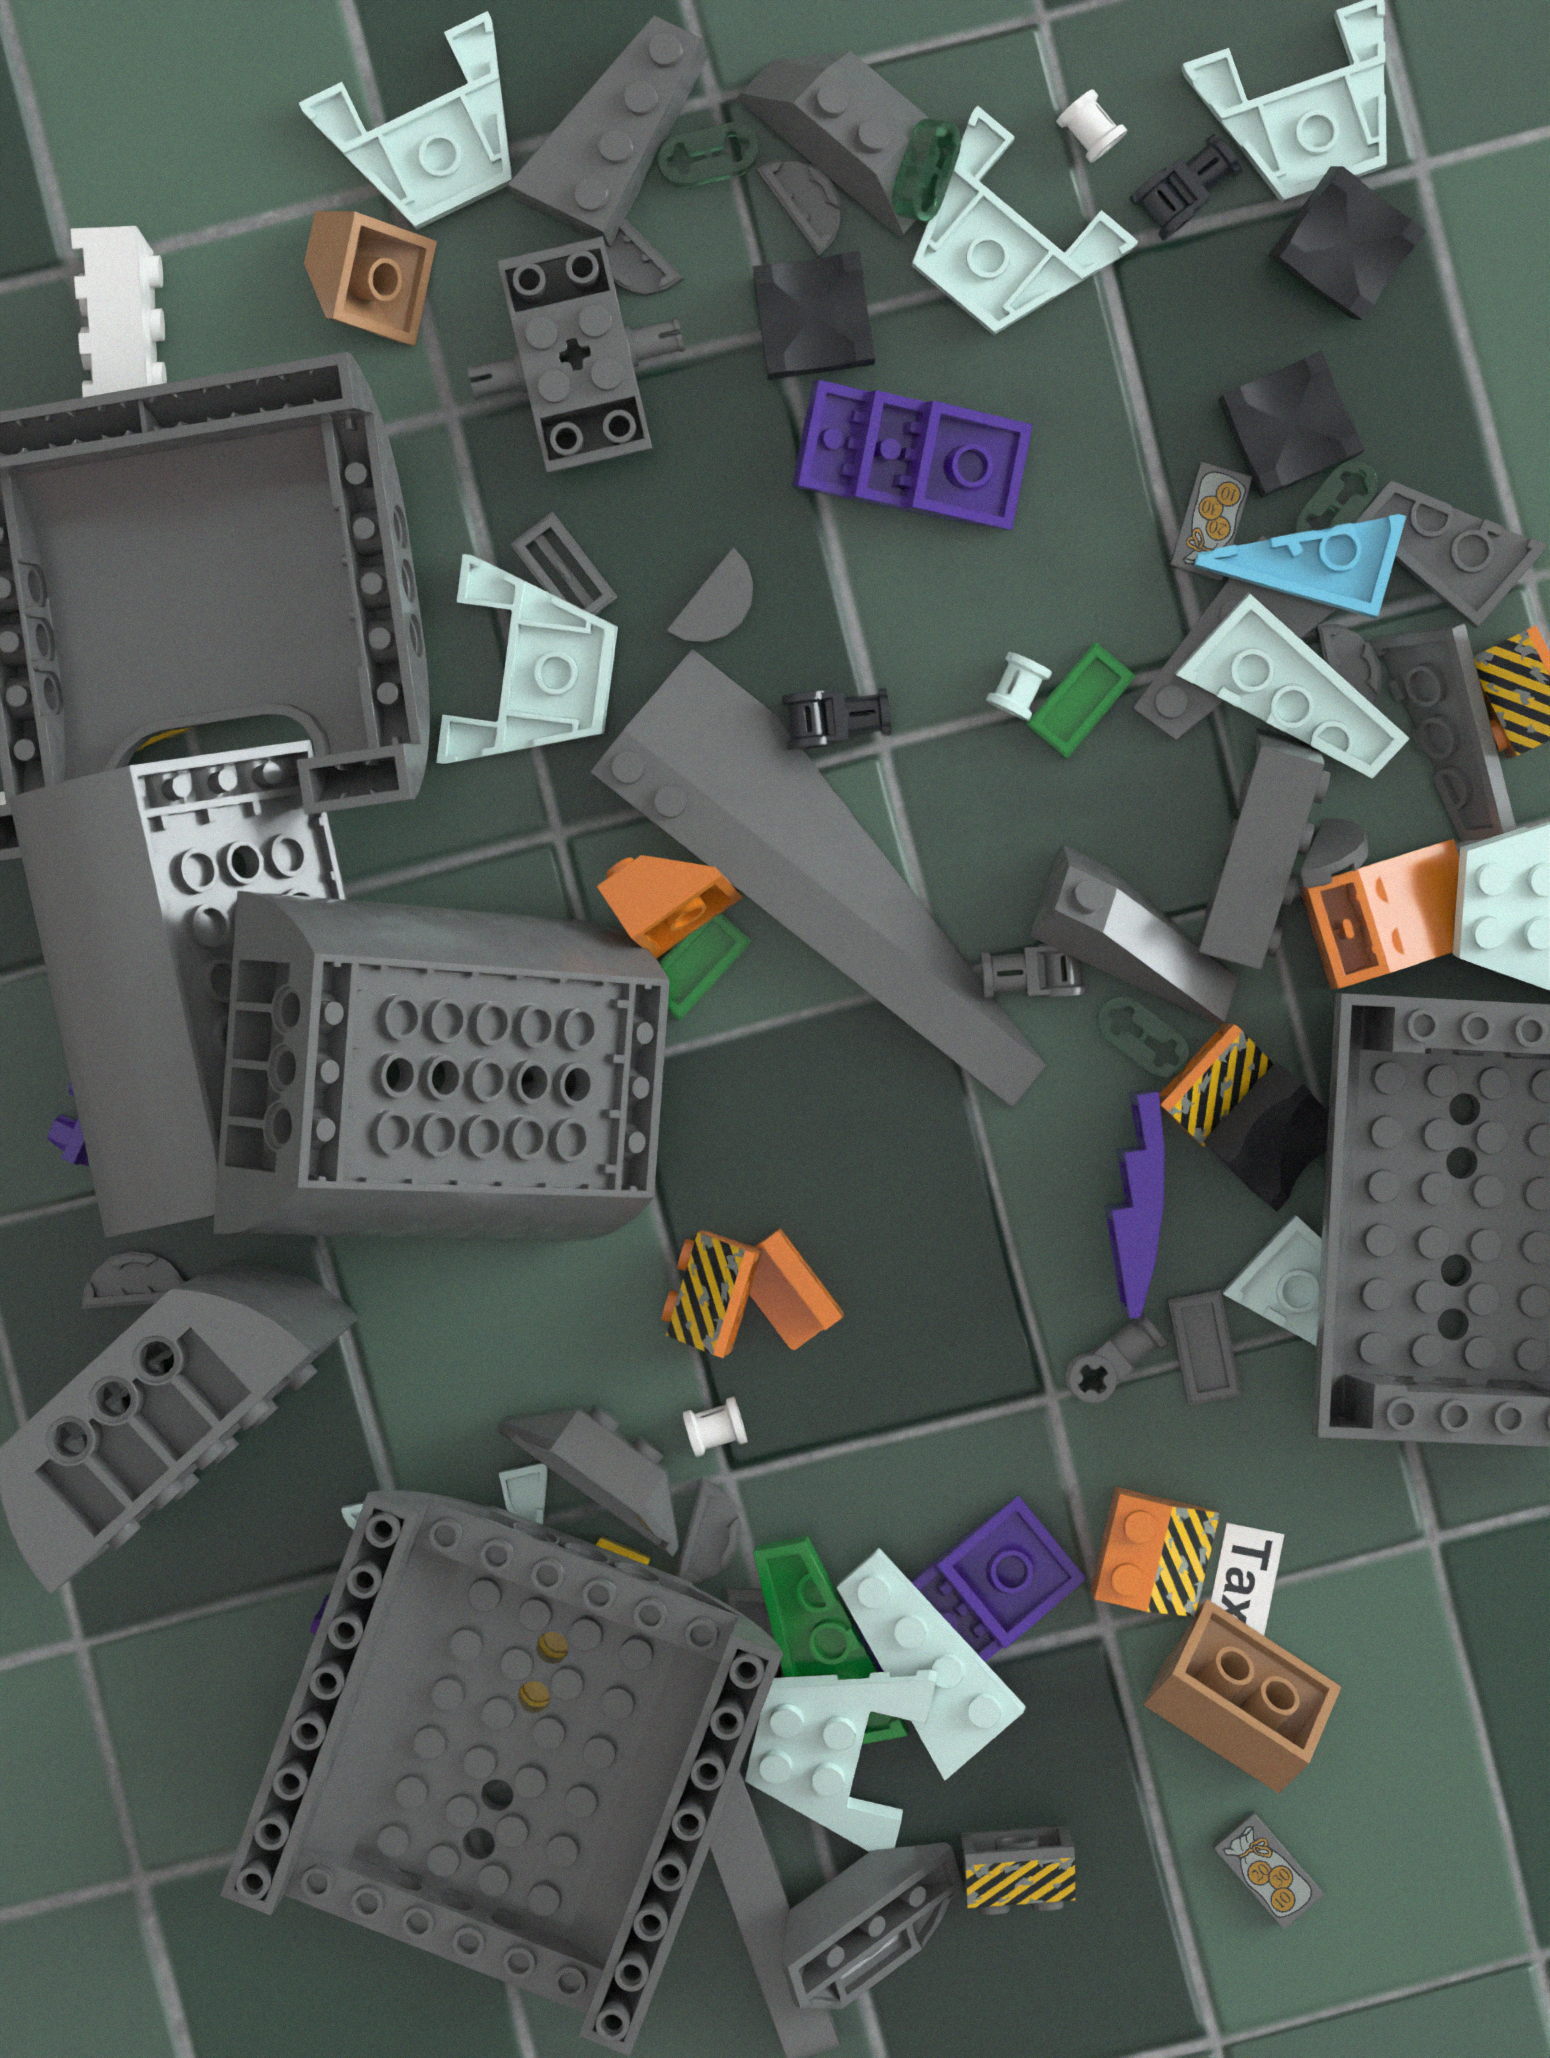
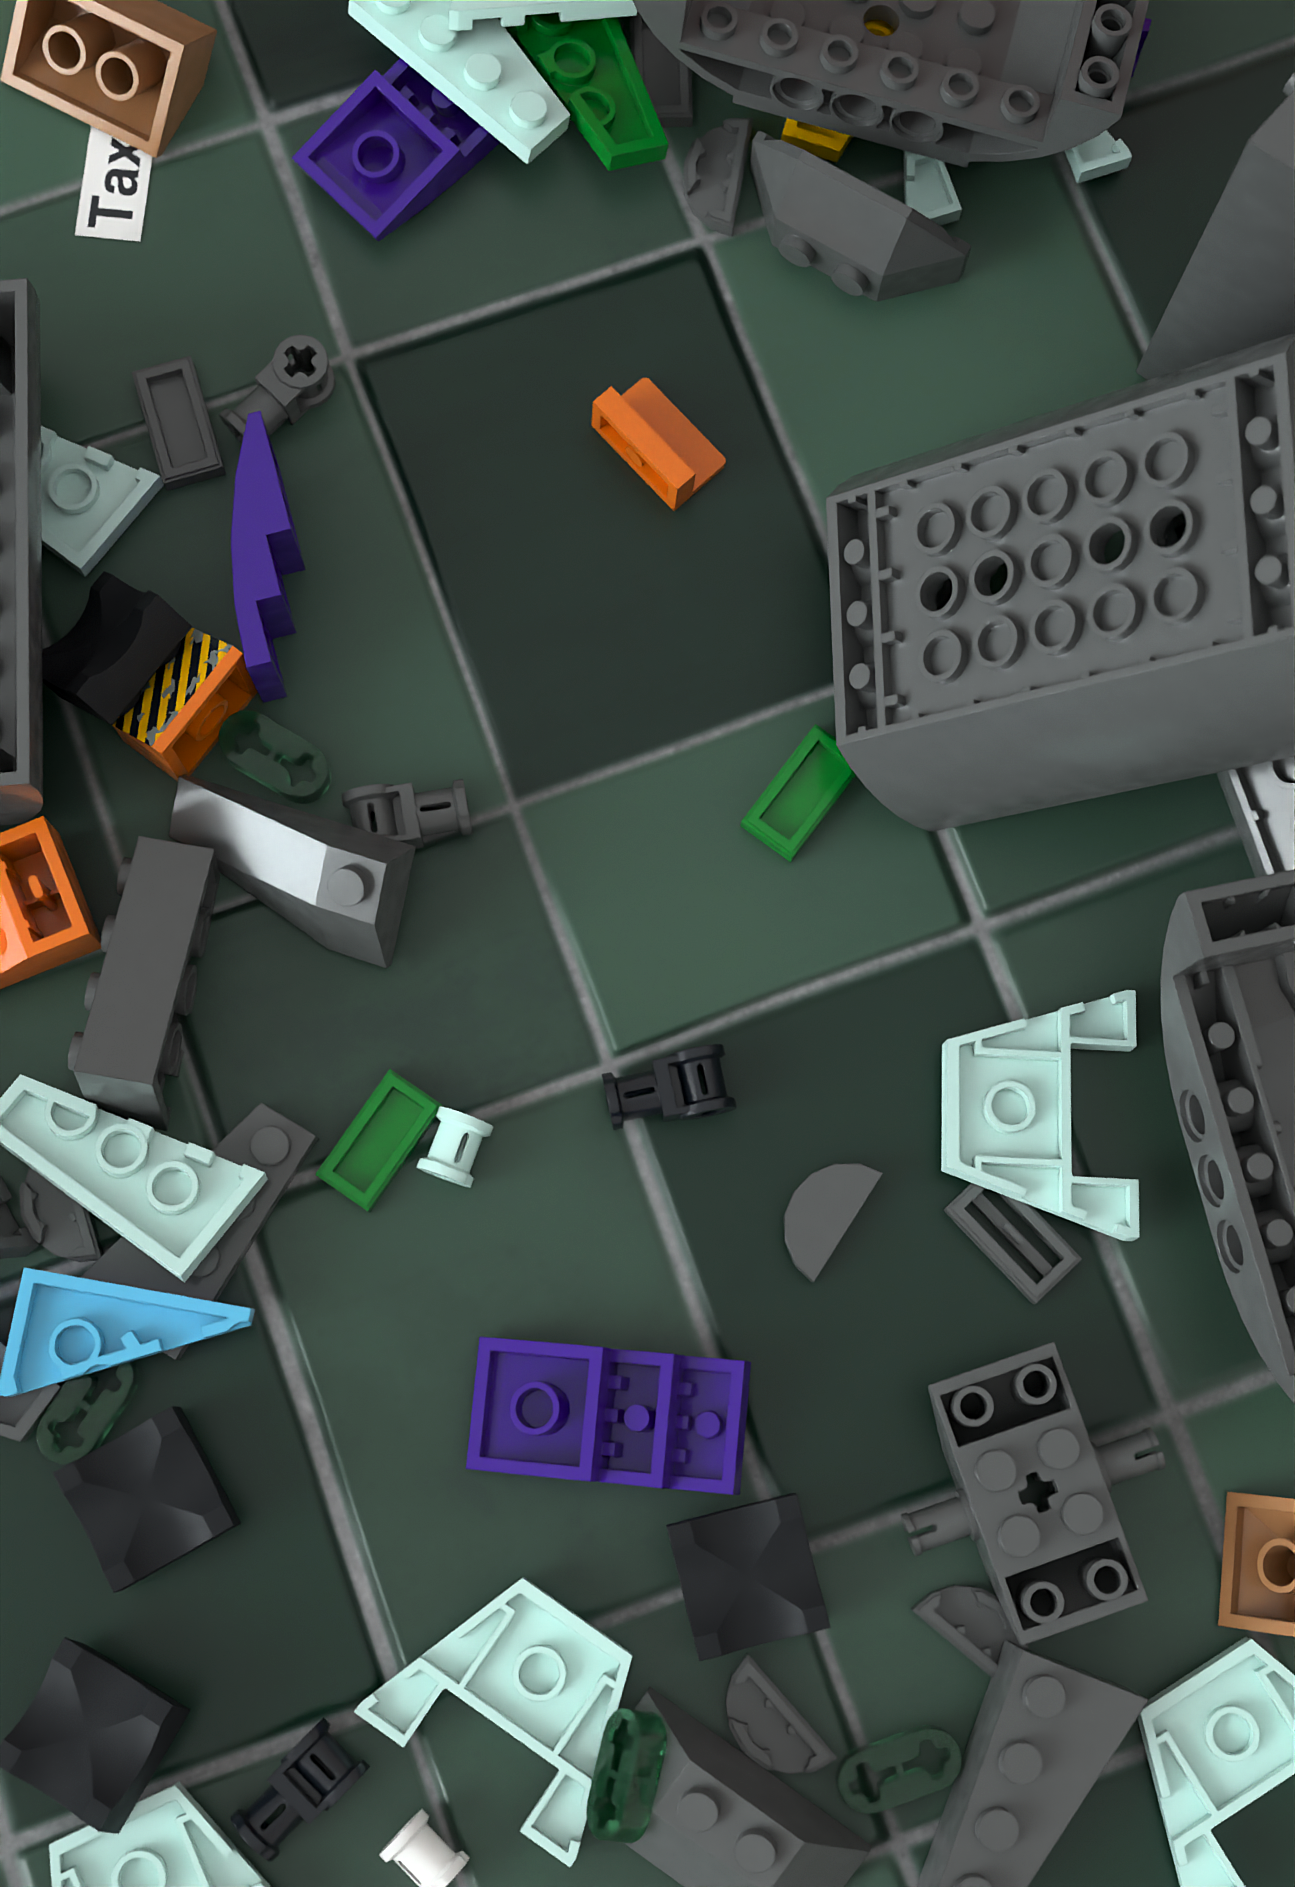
camera: 170 degrees right, 10 degrees down
dark grey wedge [591,649,1046,1107] -> none
orange slope [597,855,743,959] -> none
slope [661,1230,763,1358] -> none
white bush [683,1396,748,1457] -> none
slope [1090,1486,1220,1617] -> none
tile [1169,462,1253,582] -> none
dark grey tile [1300,819,1369,888] -> none

